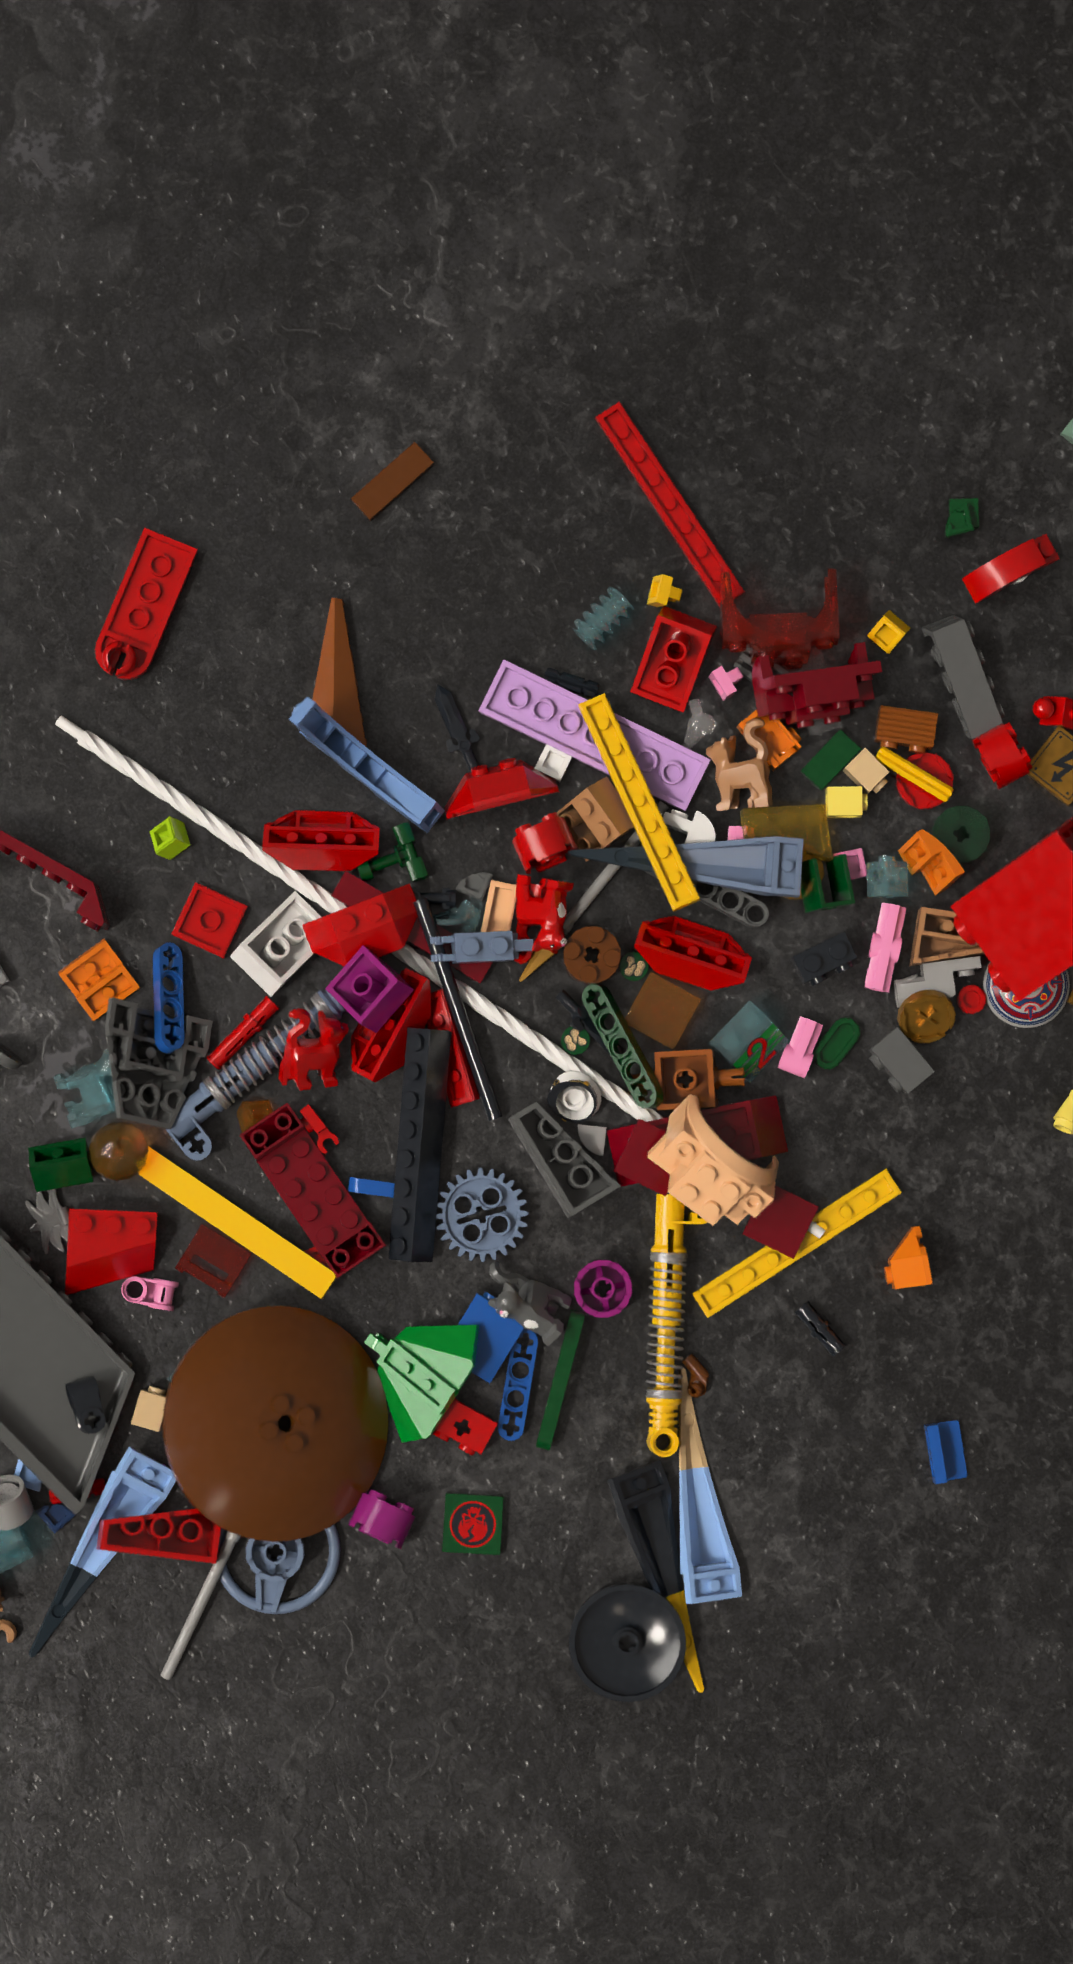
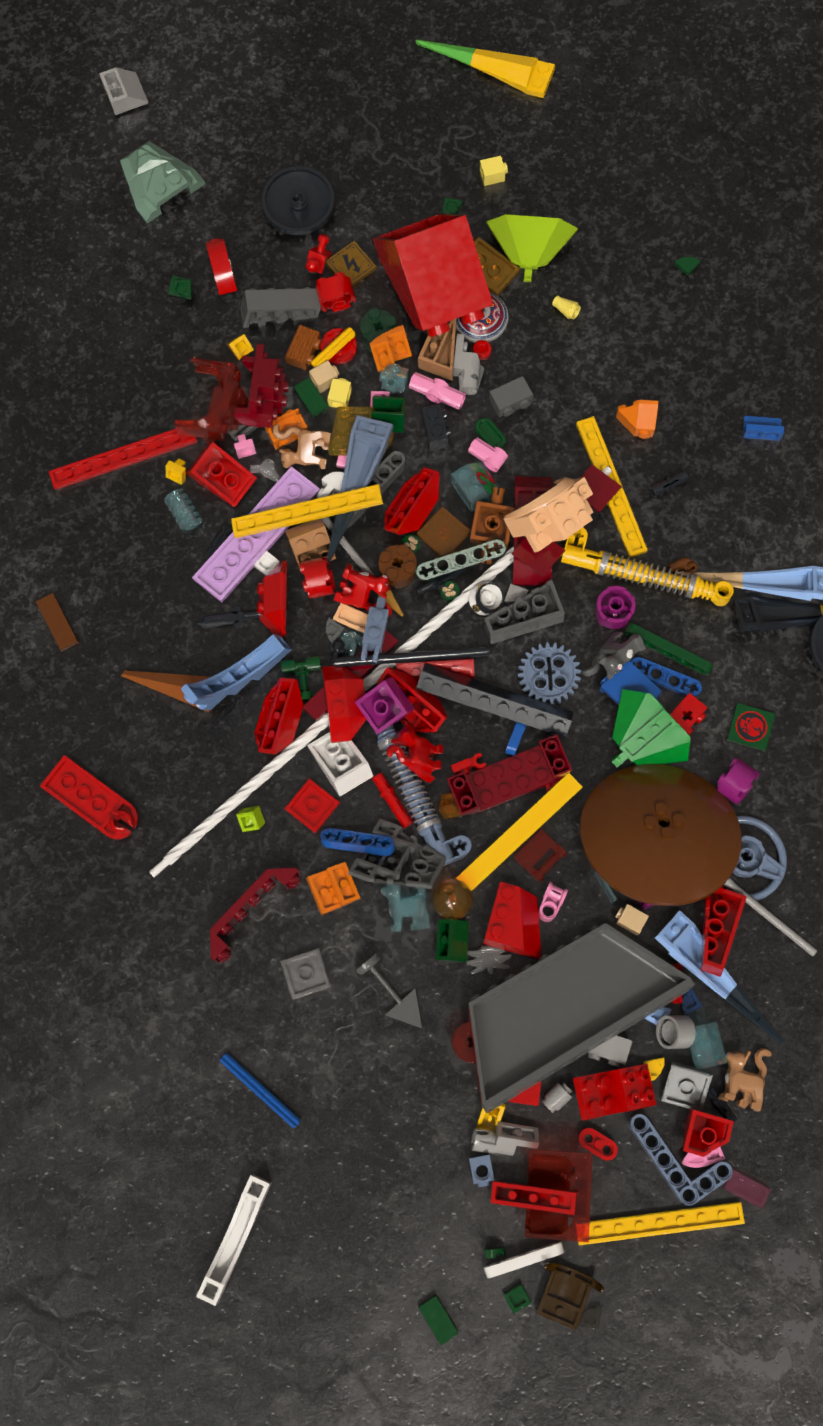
camera: 70 degrees left, 10 degrees down
black piece [65,1376,106,1434] -> none
pearl gold tile [897,990,956,1043] -> none

